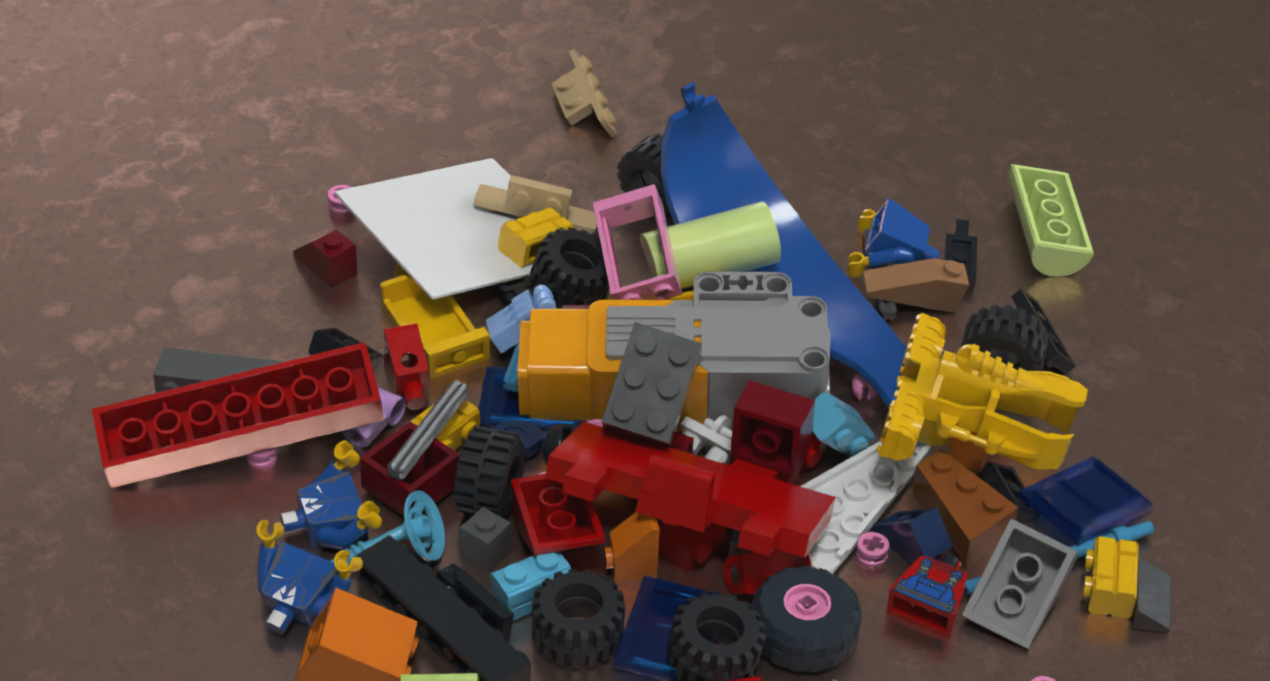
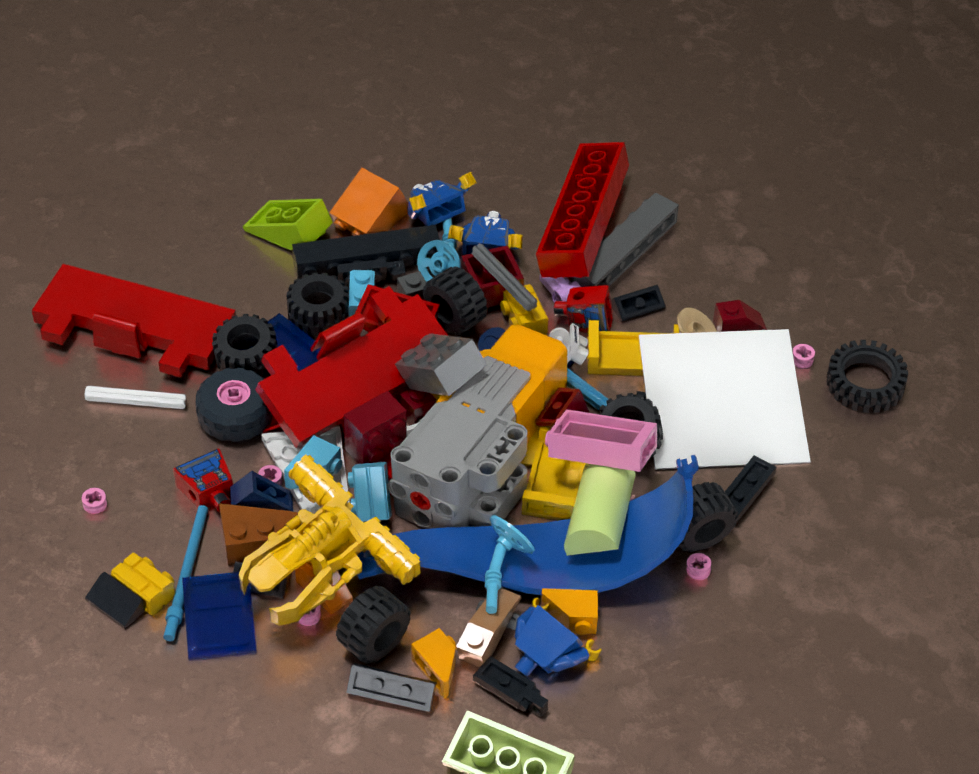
camera: 120 degrees right, 5 degrees up
tan bracket [474,175,597,234] -> none
light blue piece [486,285,556,353] -> none
yellow brick [498,207,573,267] -> none
tan bracket [551,49,617,138] -> none
light grey slope [962,519,1078,649] -> none
none -> medium azure slope [284,435,343,489]
none -> light orange slope [411,628,457,699]
none -> medium azure dish [485,515,535,614]
none -> light orange slope [541,588,598,635]
none -> white hips [549,323,589,365]
none -> tan dish [677,308,717,333]
none -> black plate [725,455,777,523]
none -> black tyre [826,340,908,413]

